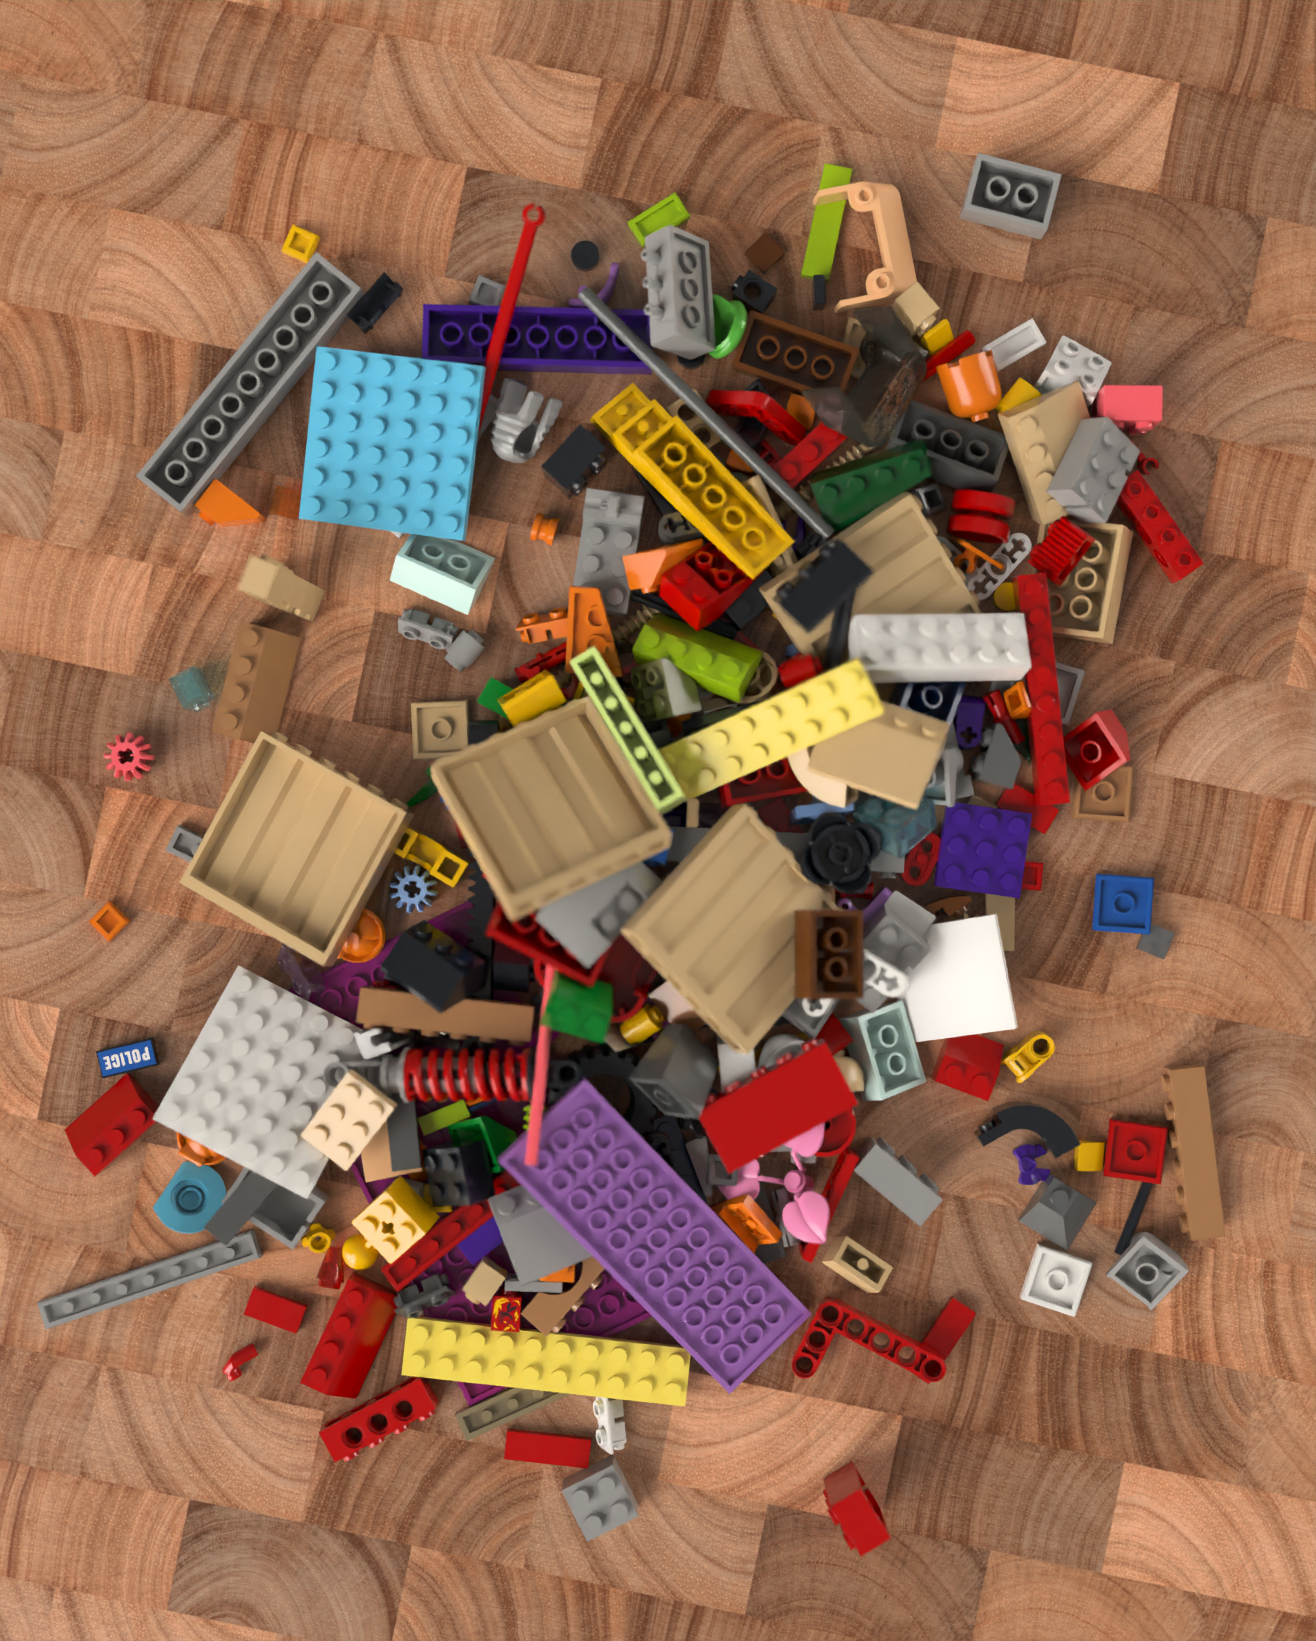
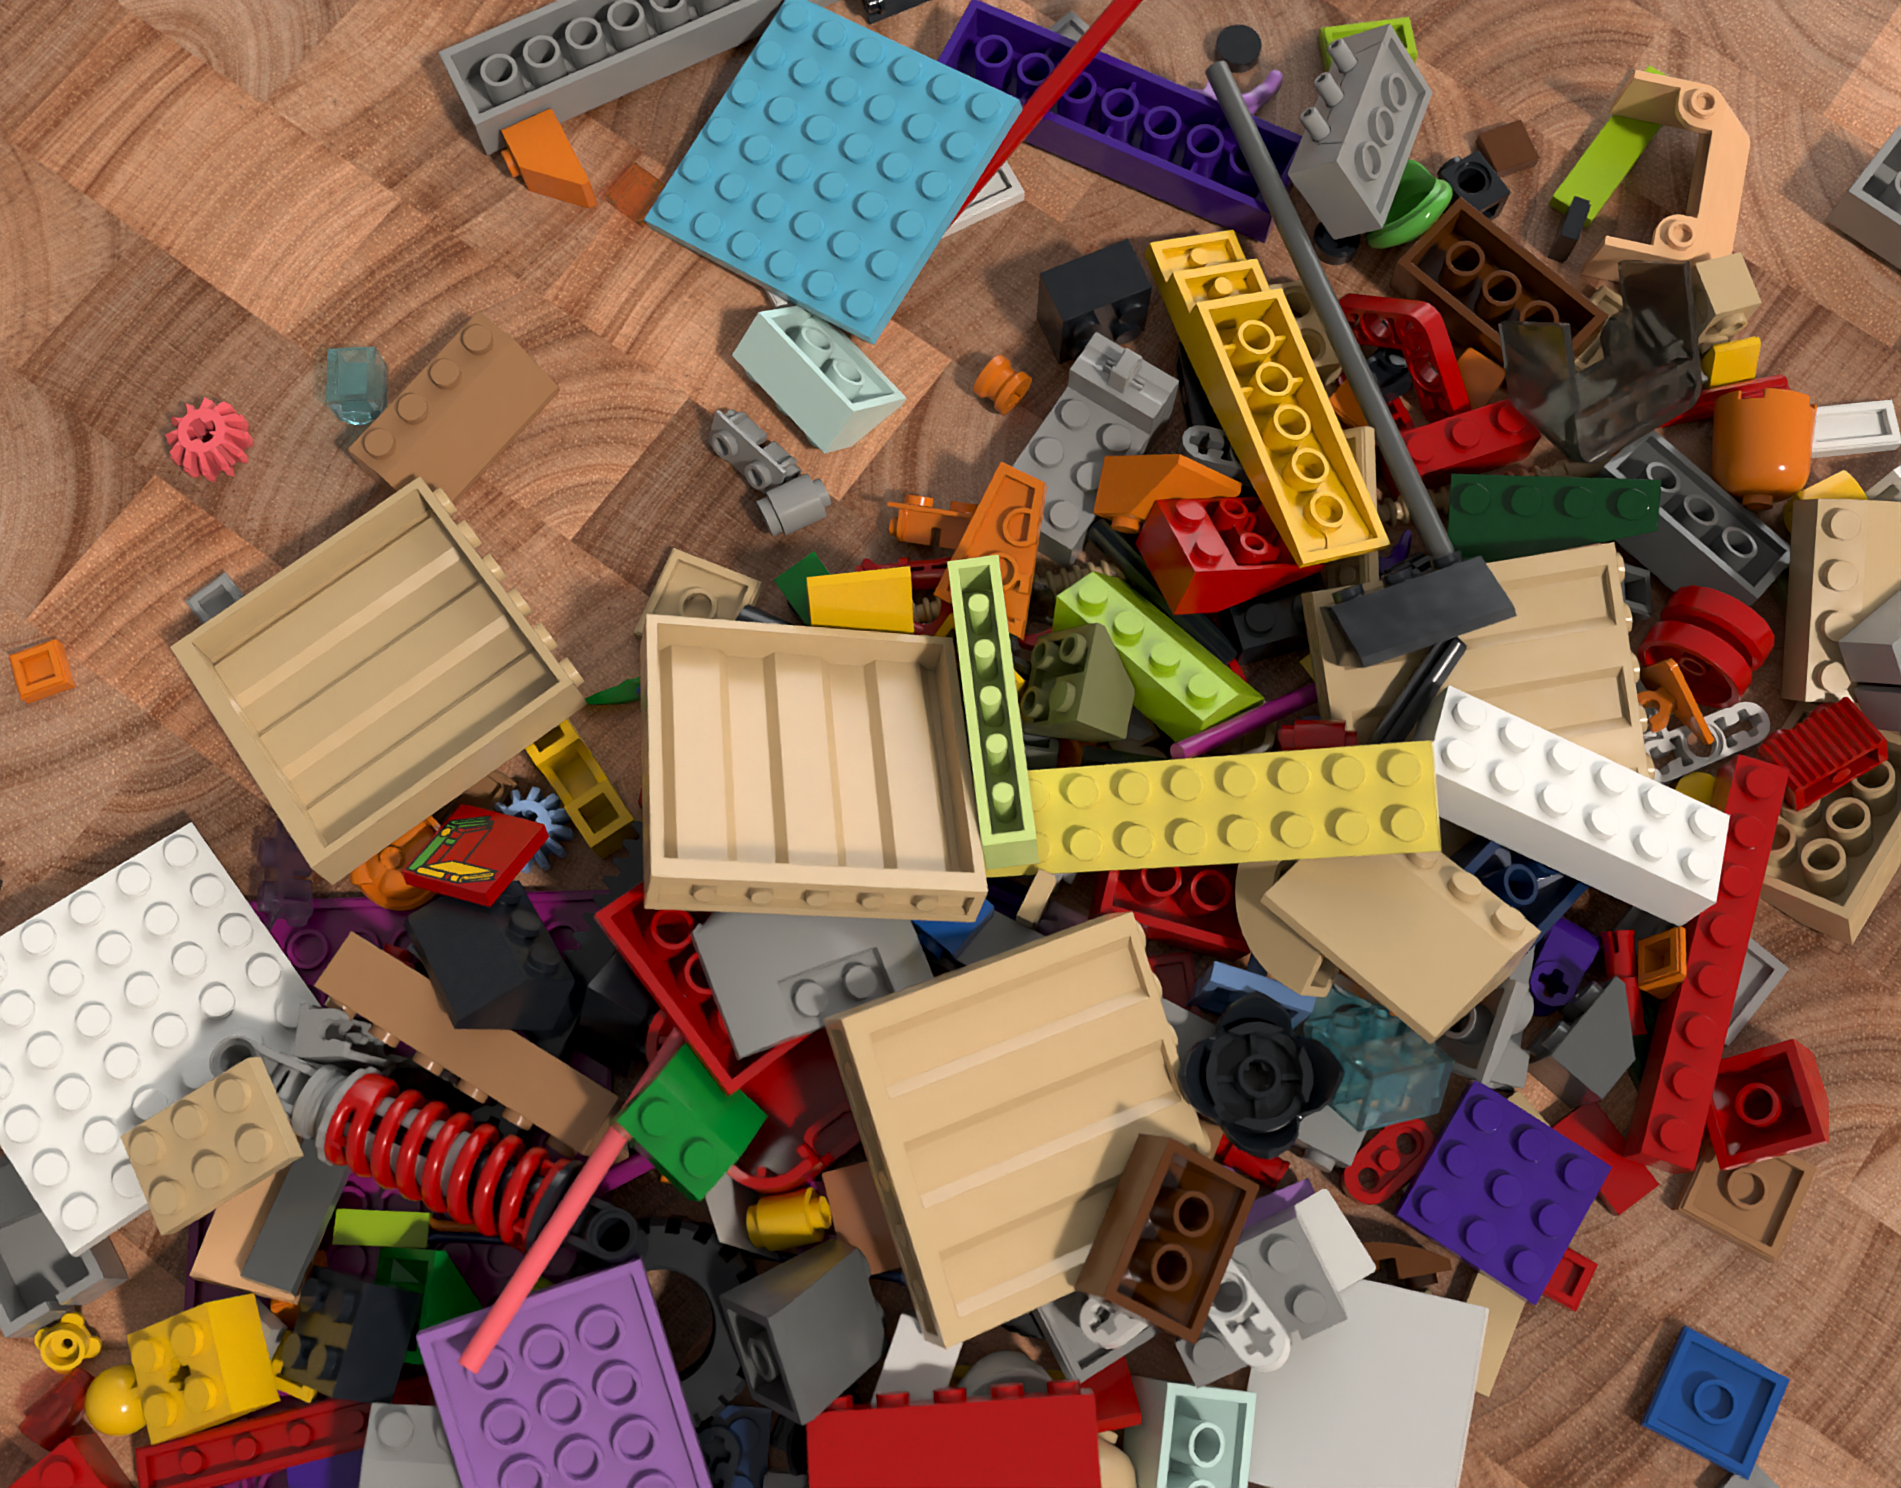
camera: 25 degrees right, 15 degrees down
tan wedge [238,554,325,622] -> none
light grey hair [490,378,563,463] -> none
none -> tile [401,804,549,907]
none -> magenta bar [1170,683,1318,760]

